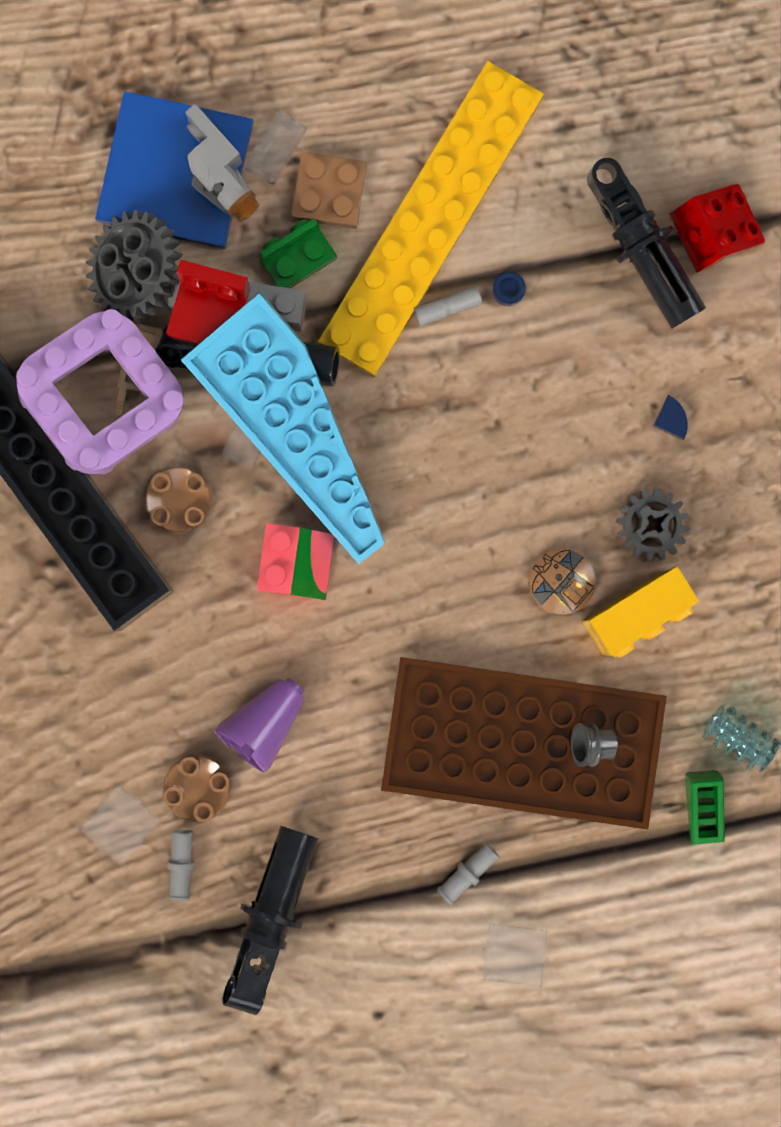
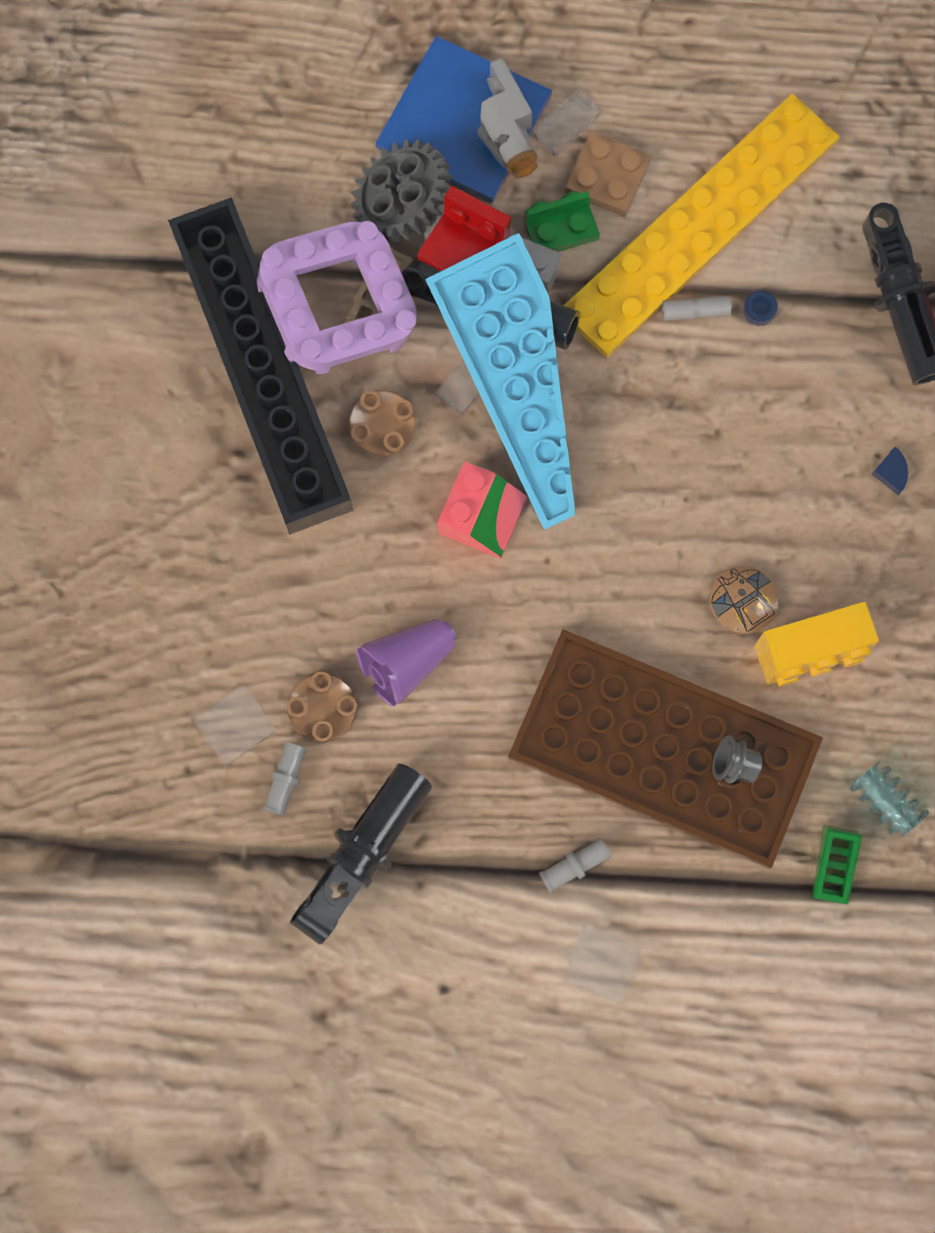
camera: 15 degrees right, 10 degrees down
dark grey gear [615,488,690,561] -> none

